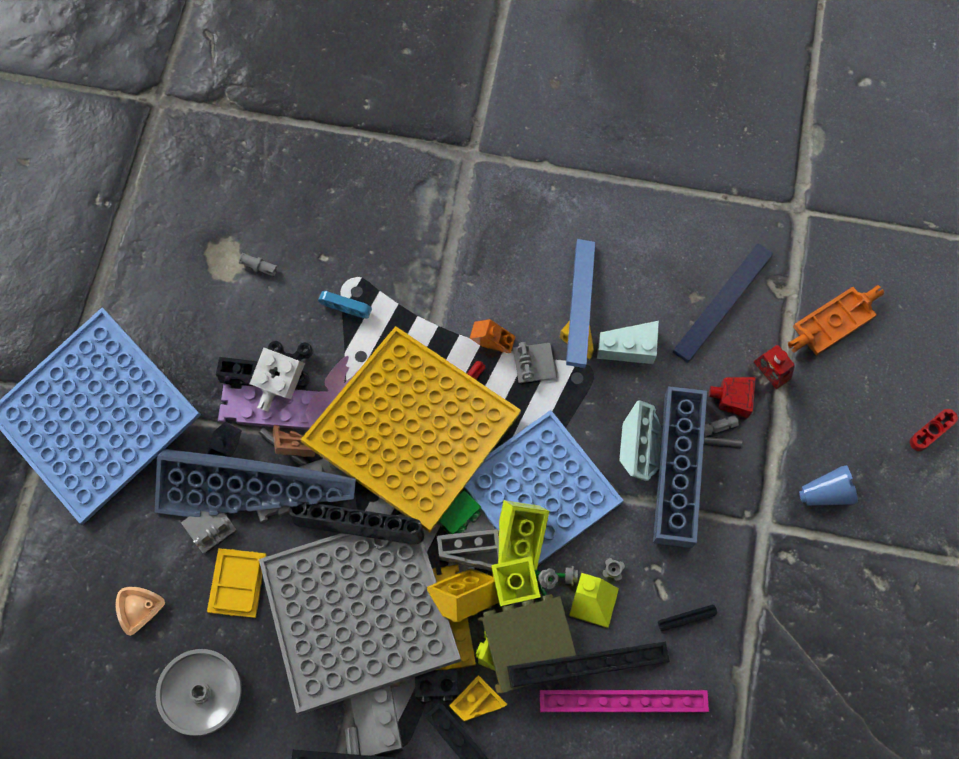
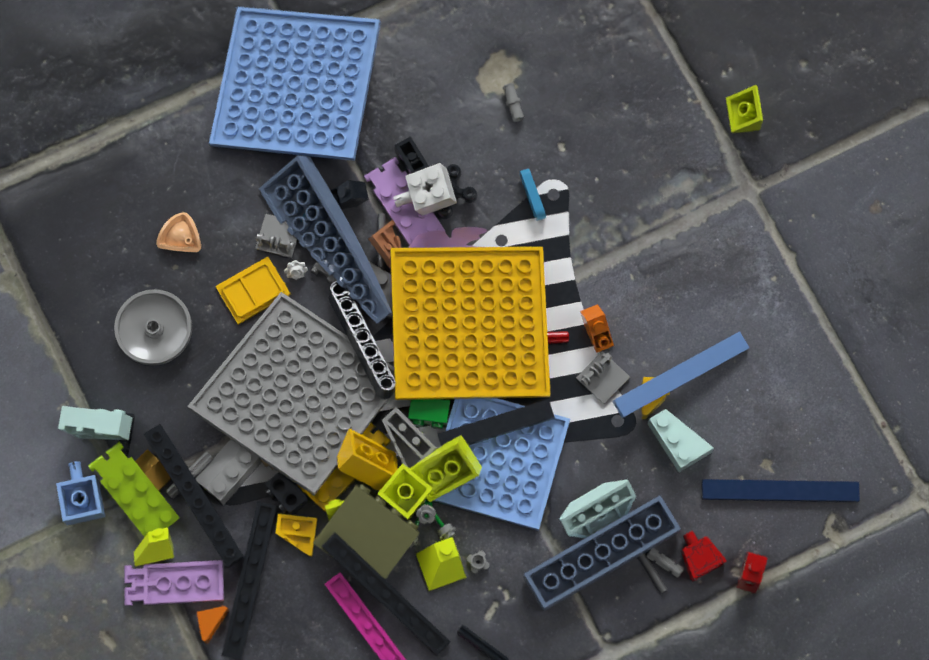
camera: 55 degrees right, 5 degrees up
orange plate [788,285,884,356] -> none
none -> white plant [284,260,308,280]
none -> black tile [437,399,555,446]
none -> neon yellow slope [726,85,763,133]

